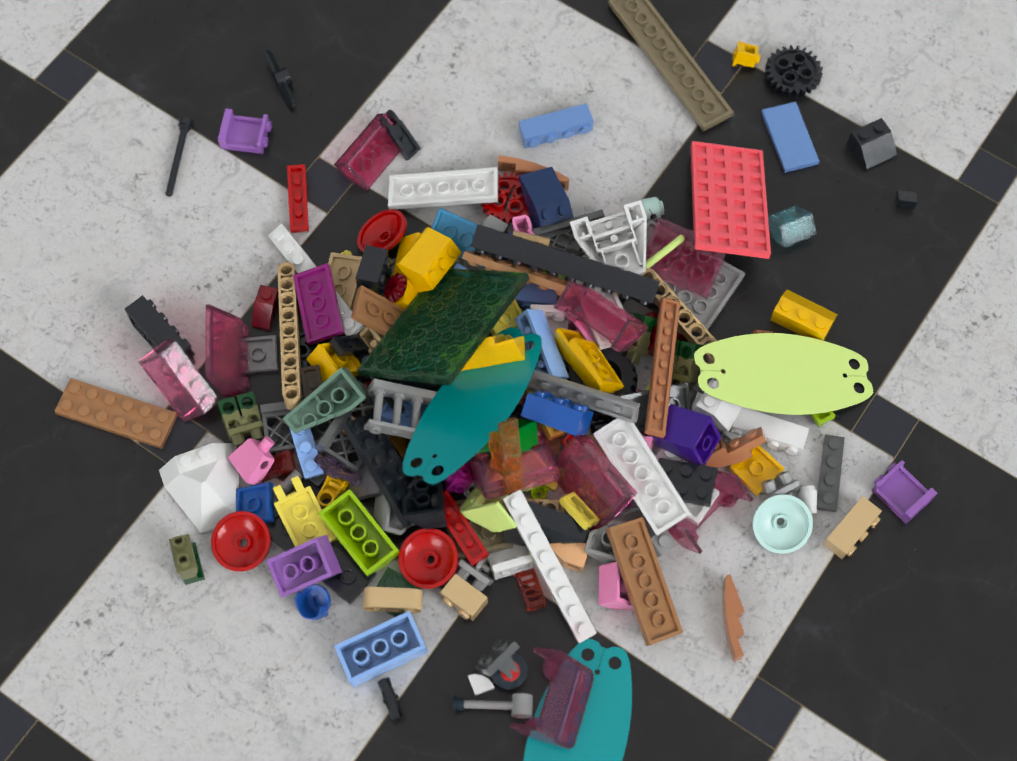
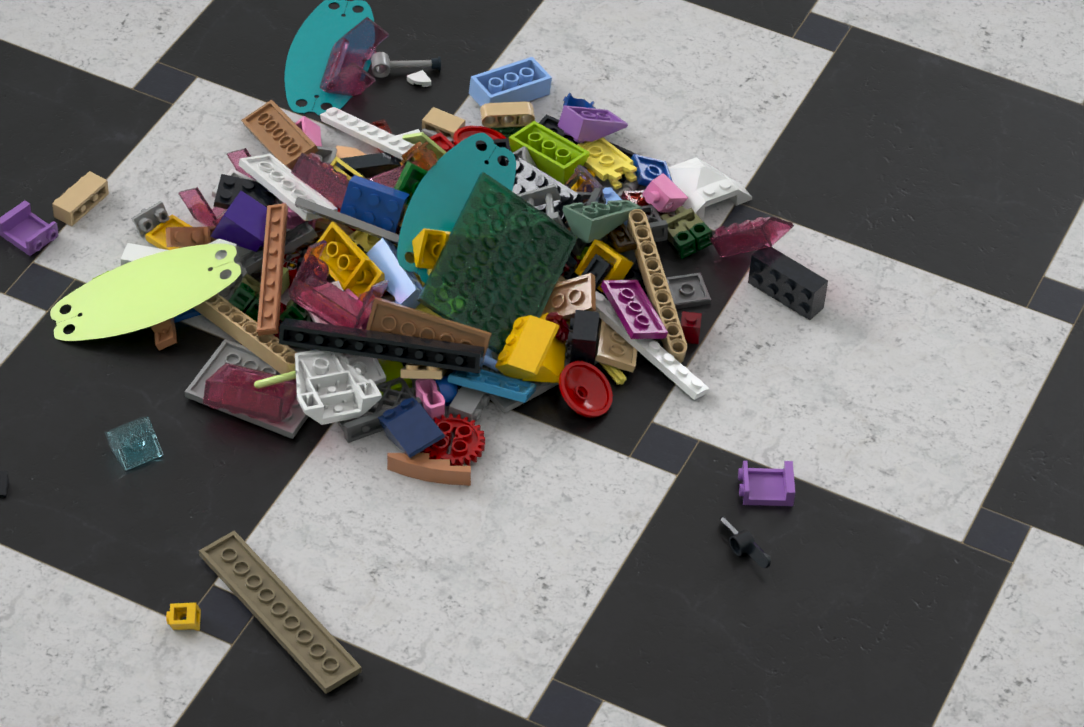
camera: 170 degrees right, 20 degrees down
medium nougat plate [54,378,178,449] -> none
black piece [165,117,194,197] -> none
olive hips [169,534,205,585] -> none
clear pink slope [206,304,249,398] -> none
red dish [211,511,271,572] -> none
red plate [287,164,309,233] -> none
clear pink slope [334,113,400,190] -> none
black pin [377,677,404,721] -> none
black hinge [379,109,421,160] -> none
white plate [388,167,498,210] -> none
dark grey plate [474,639,527,690] -> none
medium blue brick [518,103,594,148] -> none
light aqua head [641,197,664,222] -> none
coral plate [690,141,771,259] -> none
nougat slope [722,574,745,662] -> none
light aqua dish [752,494,813,554] -> none
medium blue tile [761,102,819,173] -> none
black gear [765,45,823,98] -> none
yellow slope [770,290,838,341] -> none
white cone [798,485,817,515] -> none
dark grey plate [817,434,845,513] -> none
black slope [847,118,897,171] -> none

